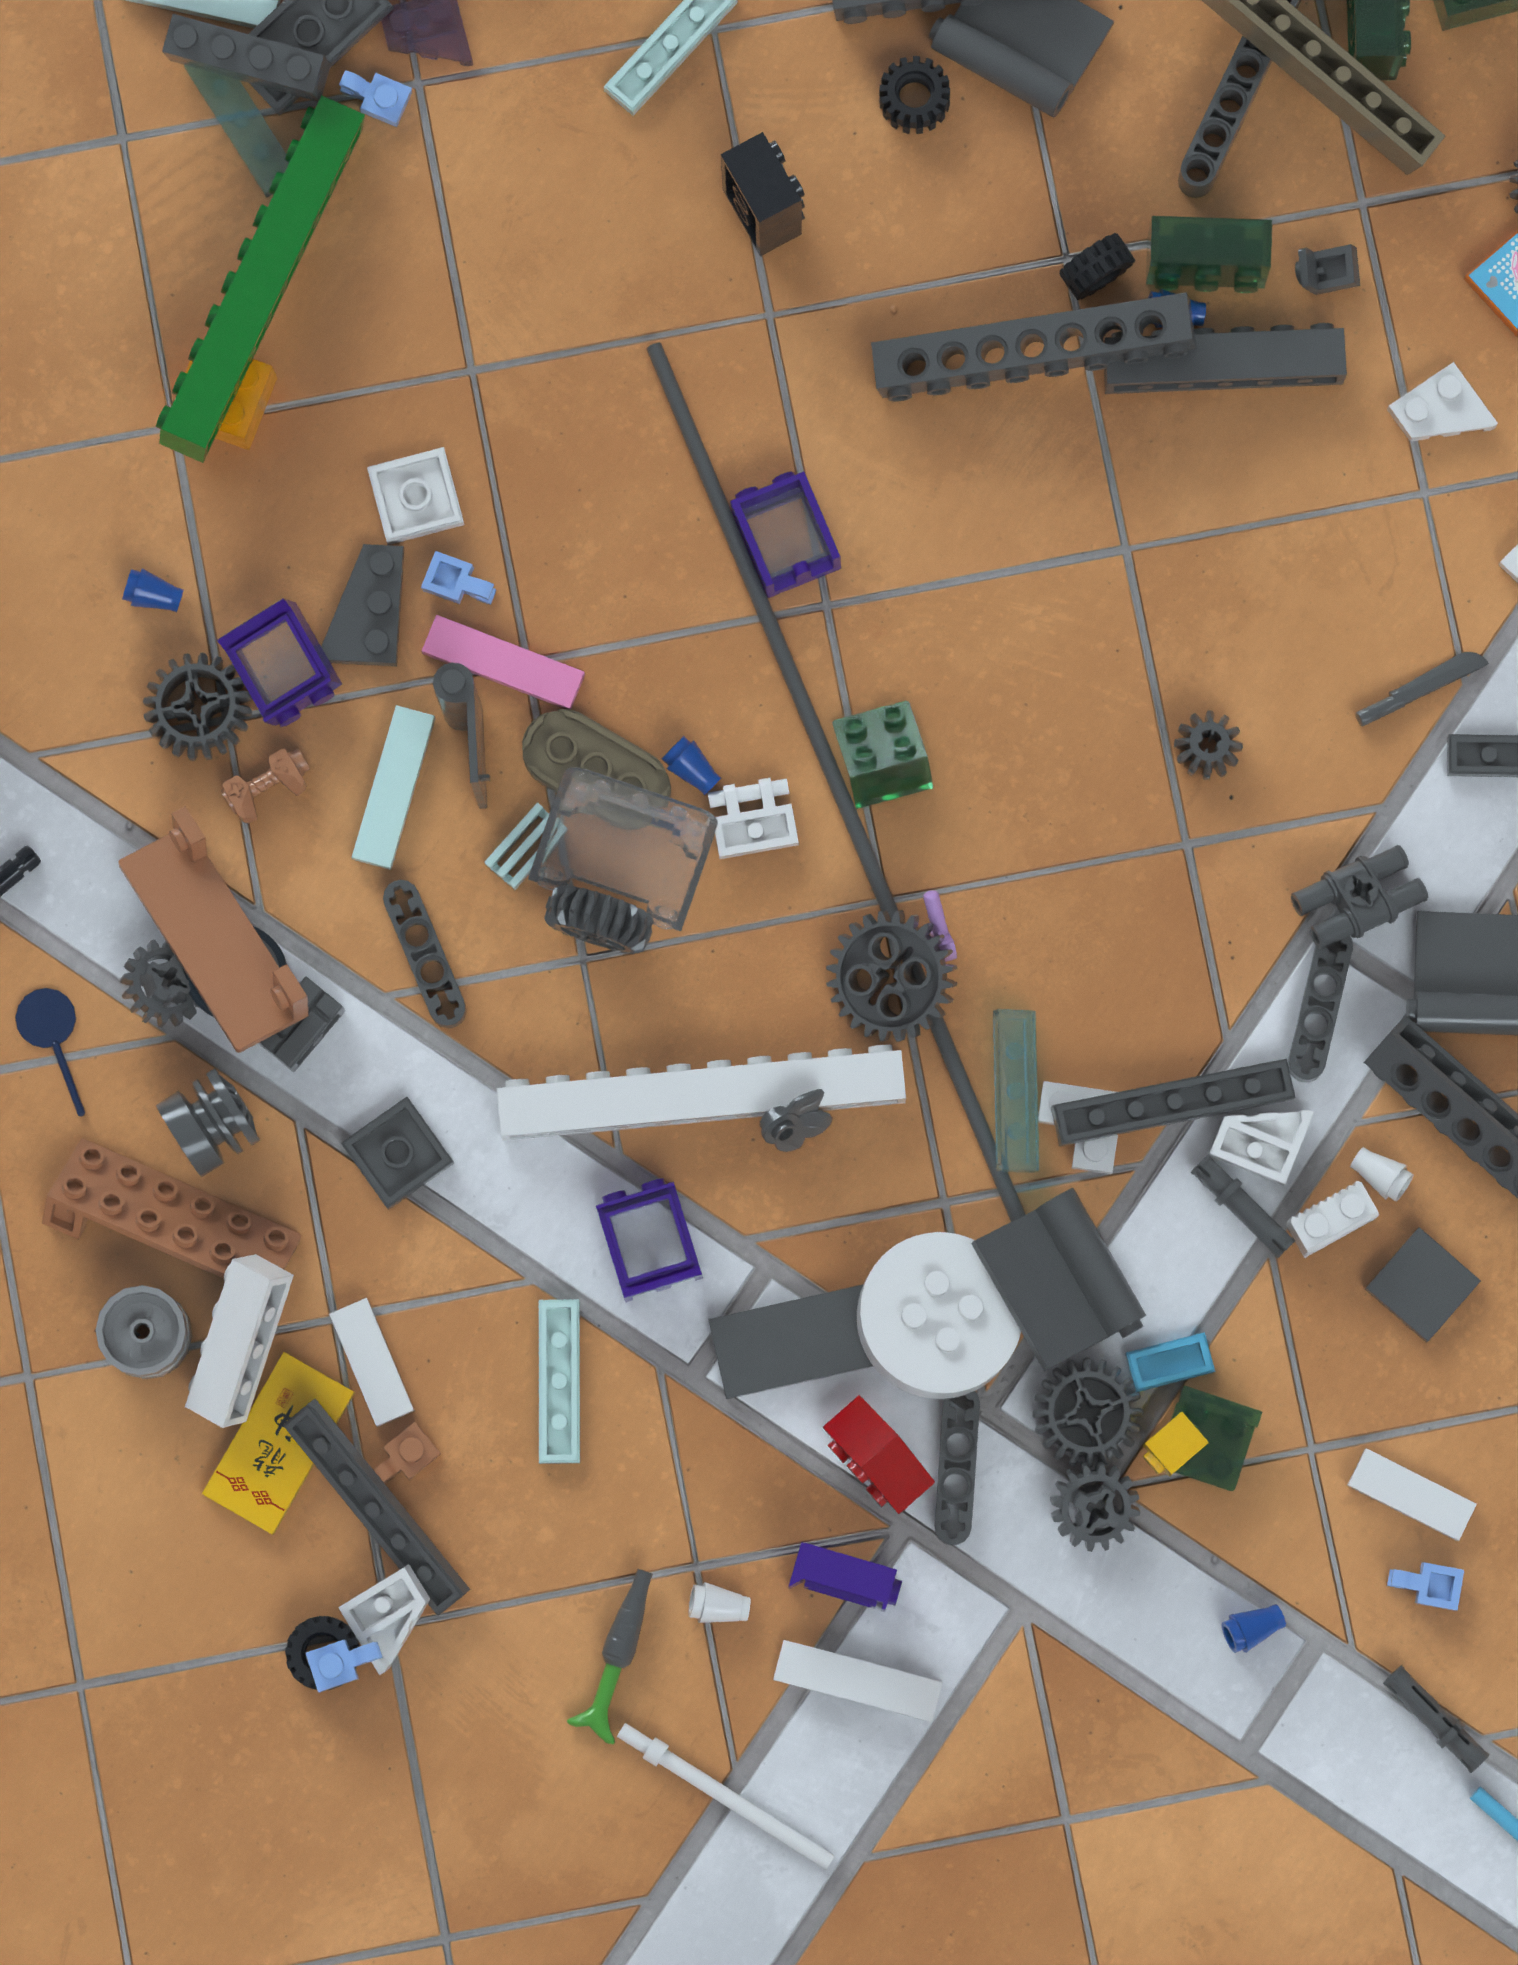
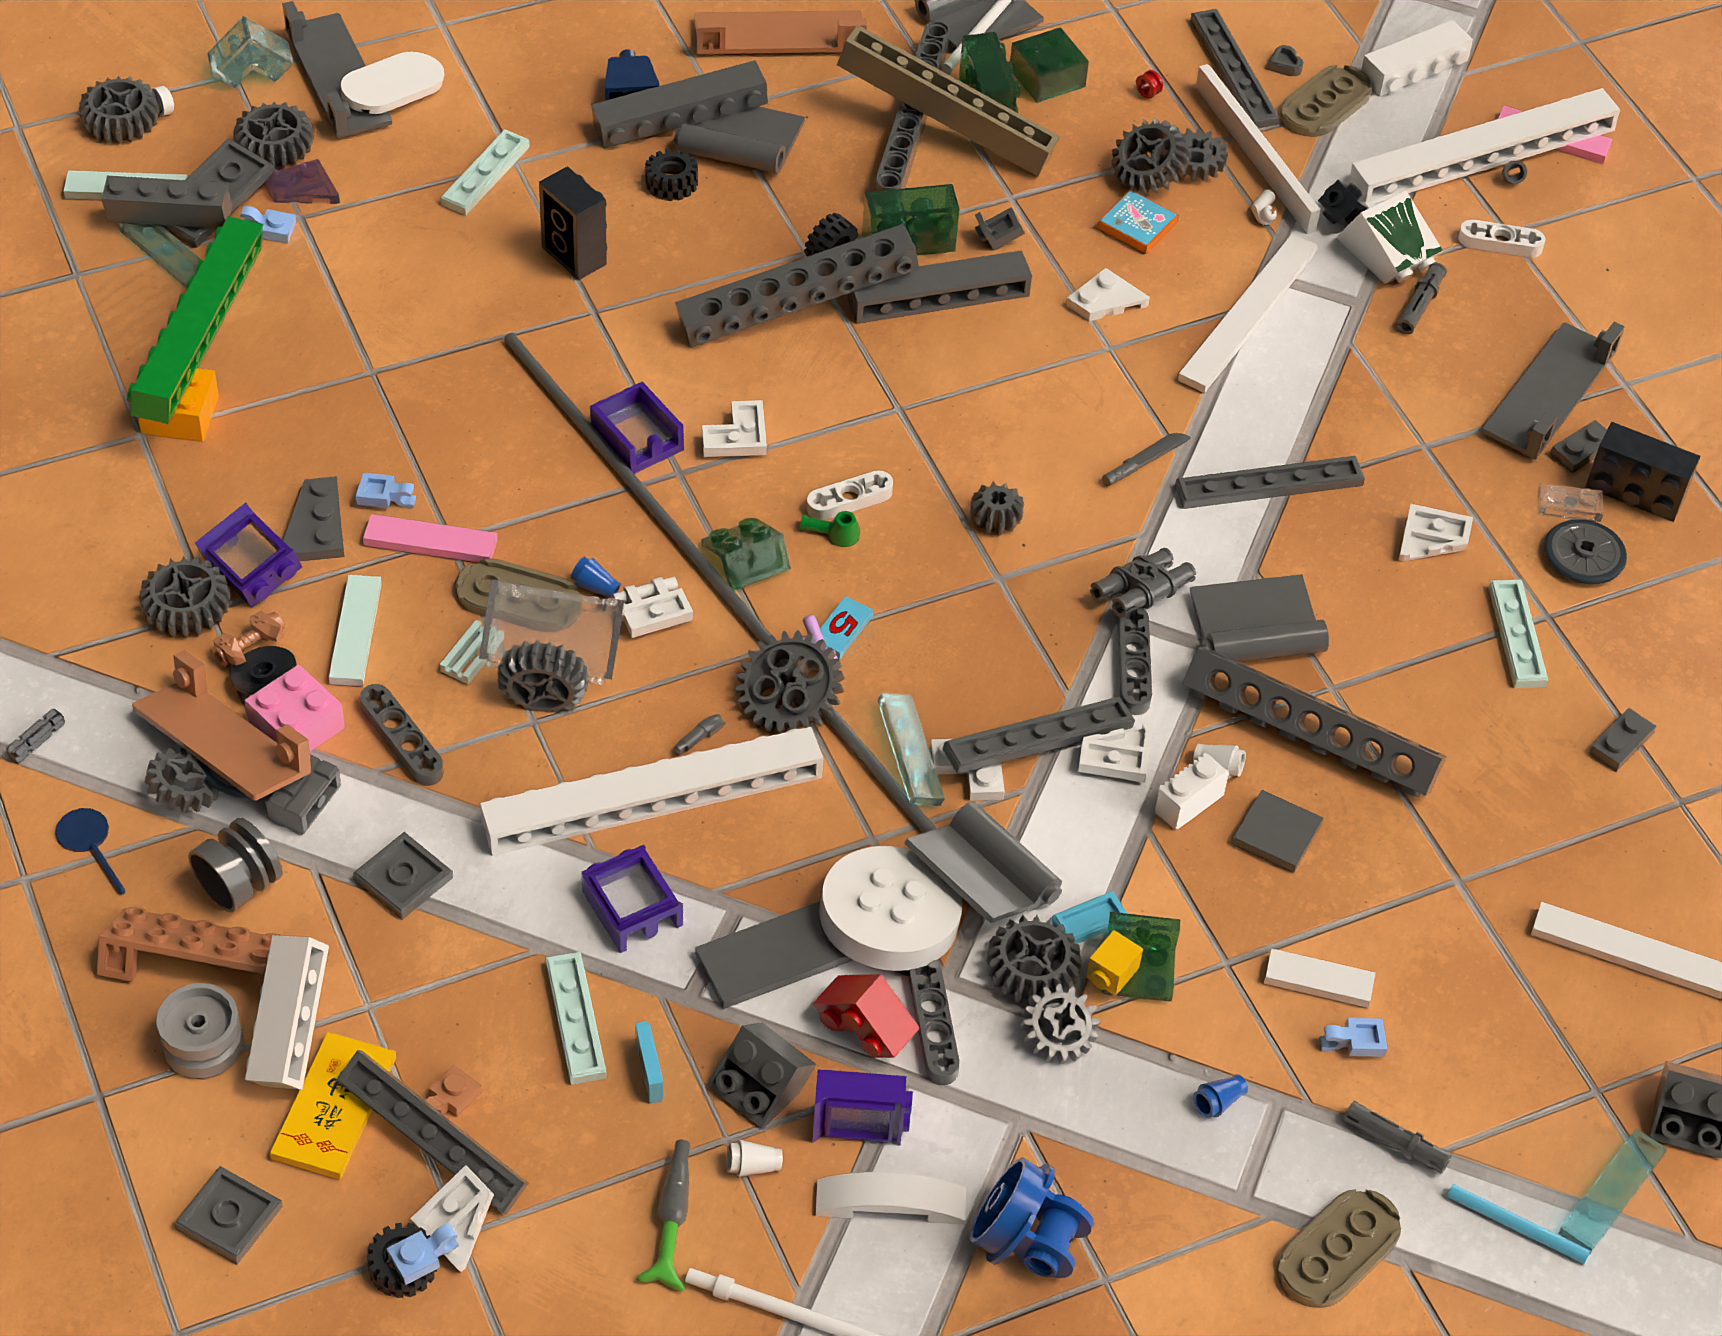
camera: 20 degrees left, 30 degrees down
blue cone [122,568,184,612] -> none
white tile [329,1298,415,1427] -> none
white tile [367,447,465,545] -> none
dark grey door [433,662,490,809] -> none
dark grey plate [760,1089,833,1152] -> none
dark grey pin [1190,1154,1296,1259] -> none
none -> dark grey tile [174,1166,283,1265]
none -> black dish [230,646,297,695]
none -> bright pink brick [245,664,345,752]
none -> medium azure tile [635,1021,664,1104]
none -> dark grey piece [674,714,725,755]
none -> white plate [702,400,767,457]
none -> dark grey slope [707,1022,817,1128]
none -> green bar [800,511,860,547]
none -> white beam [807,471,893,520]
none -> medium azure tile [820,596,873,660]
none -> blue piece [970,1157,1094,1278]
none -> dark tan tile [1277,1189,1401,1308]

